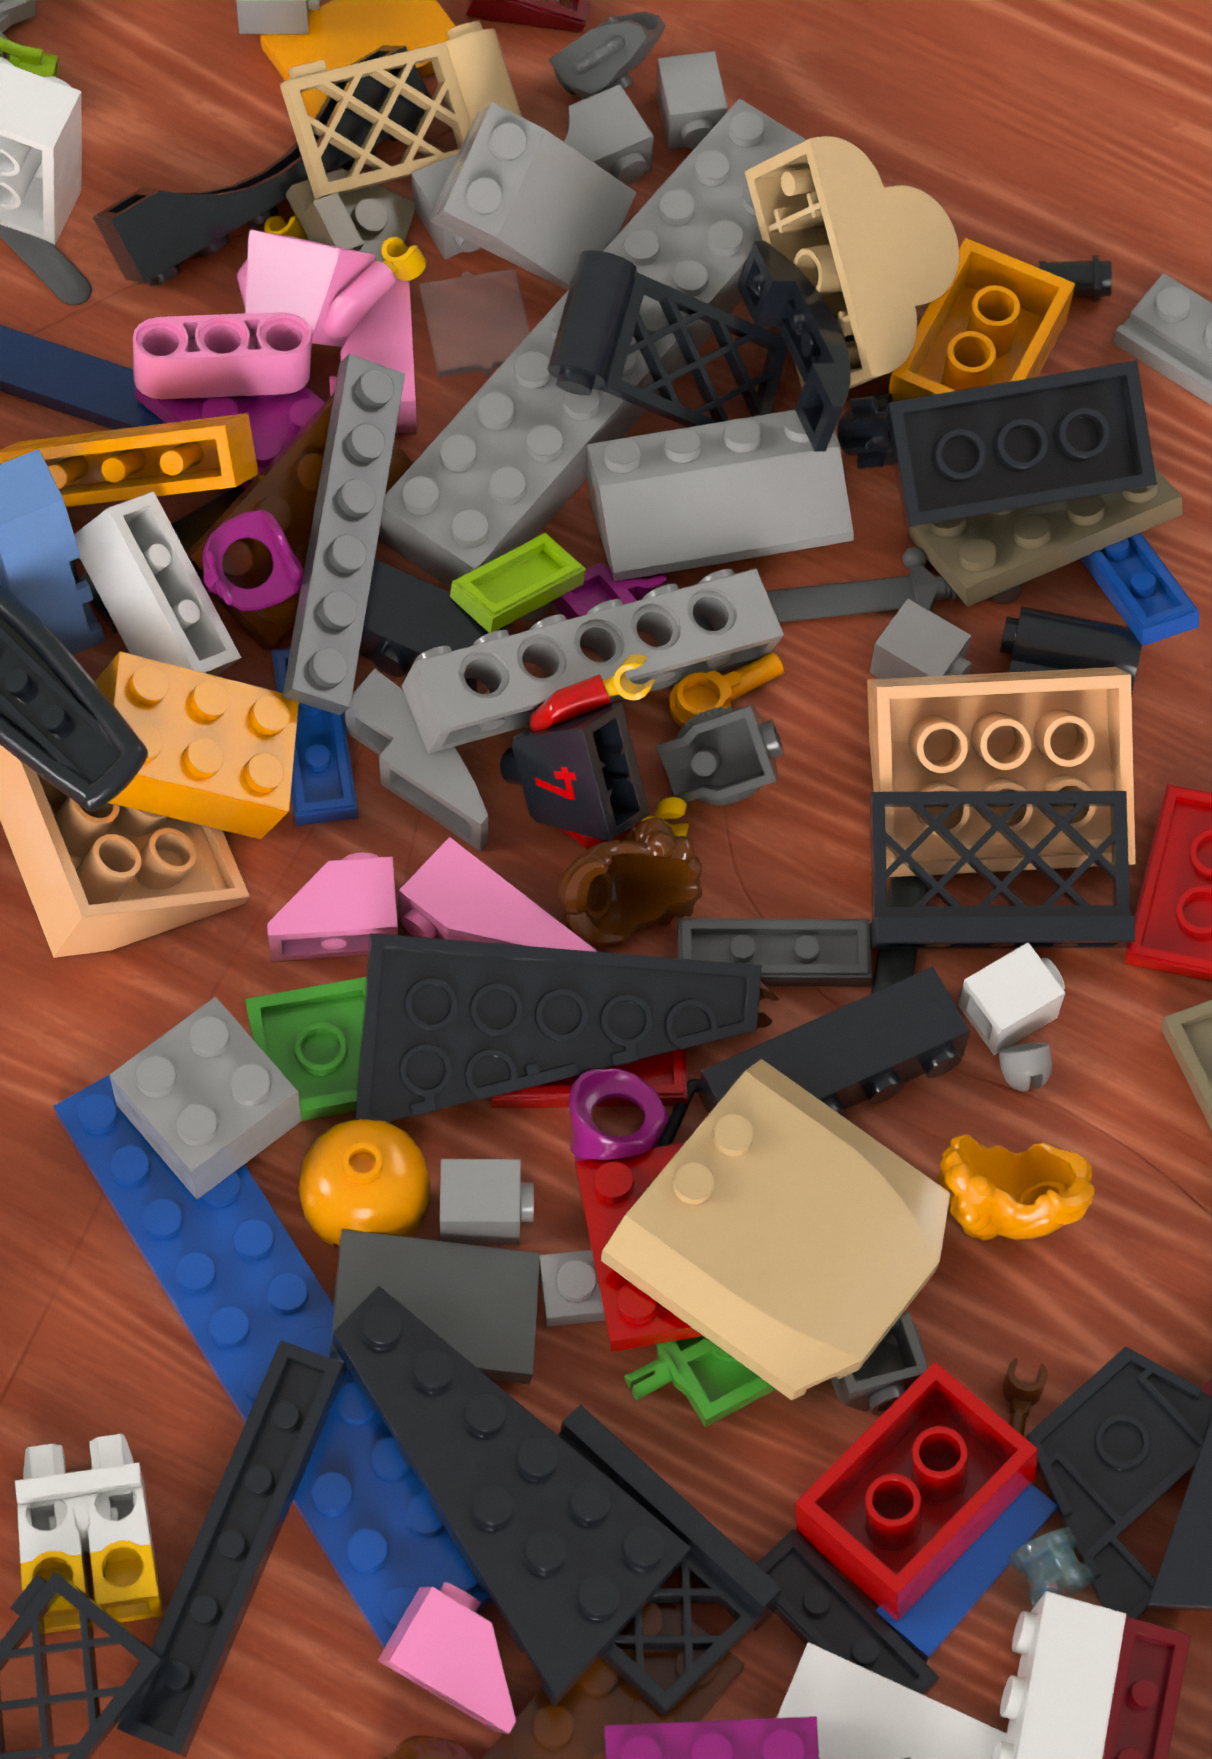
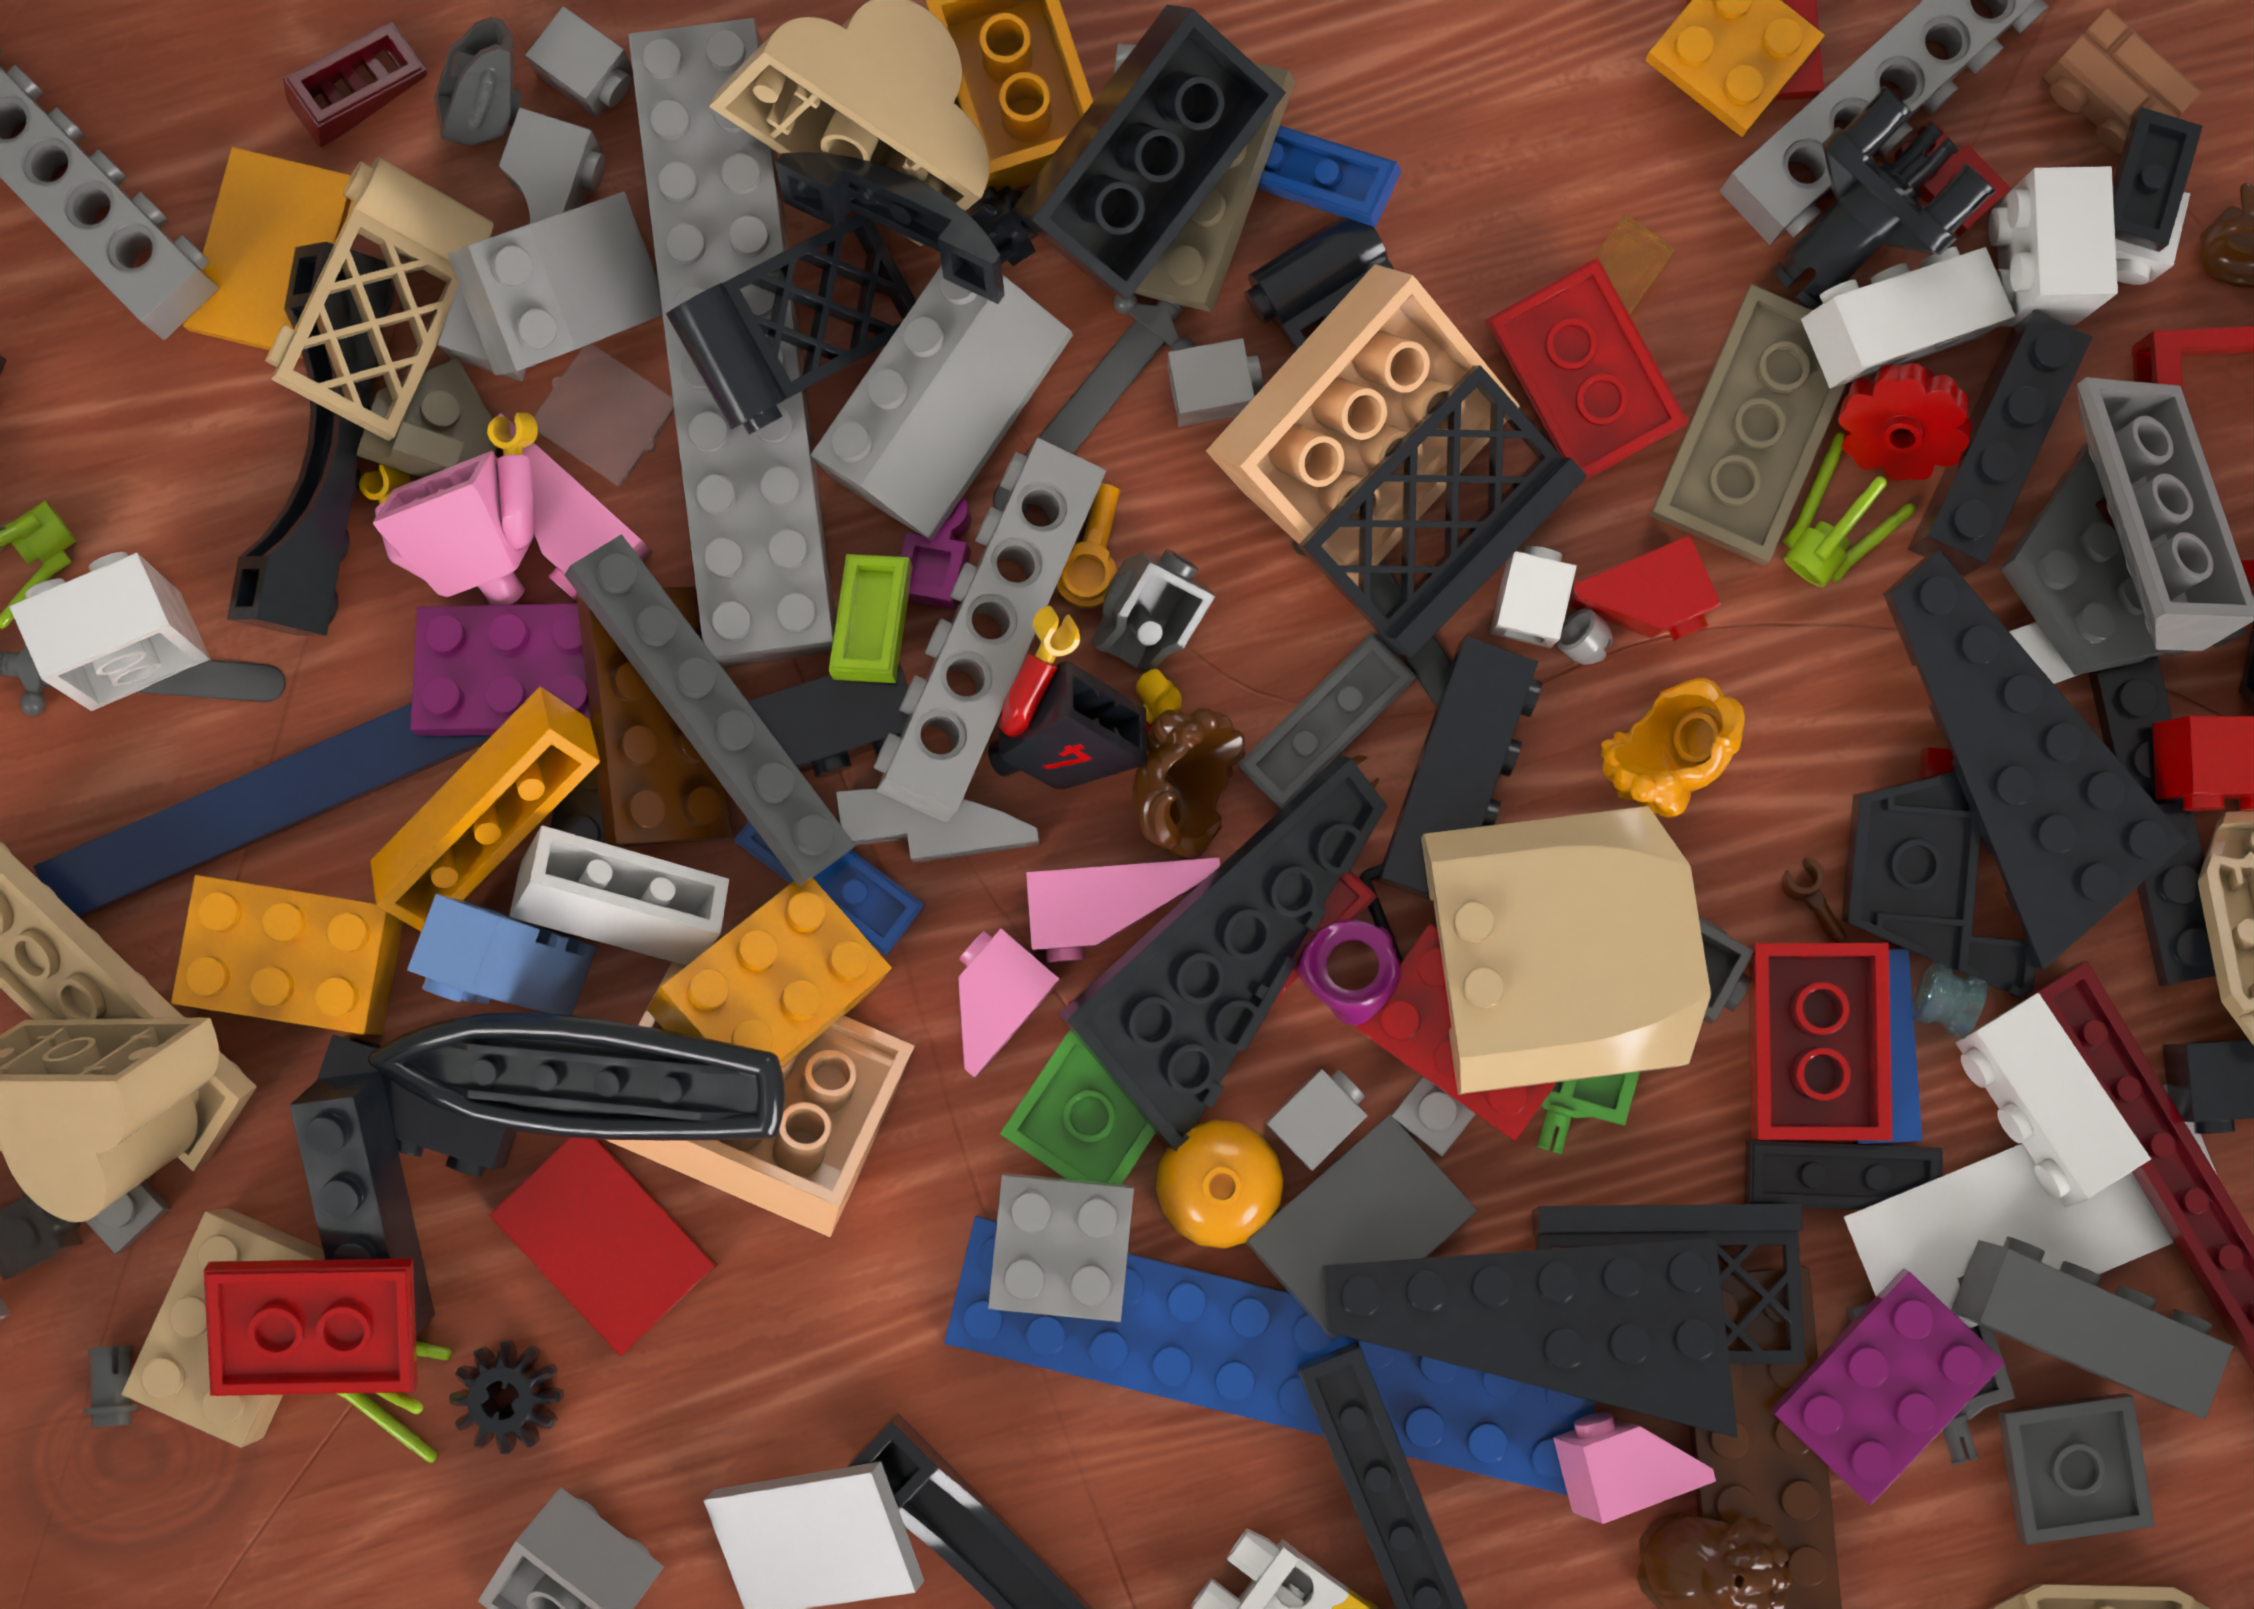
camera: 45 degrees left, 20 degrees up
bright pink beam [133,312,312,399] -> none
magenta piece [203,510,303,611] -> none
none -> red slope [1568,535,1721,641]

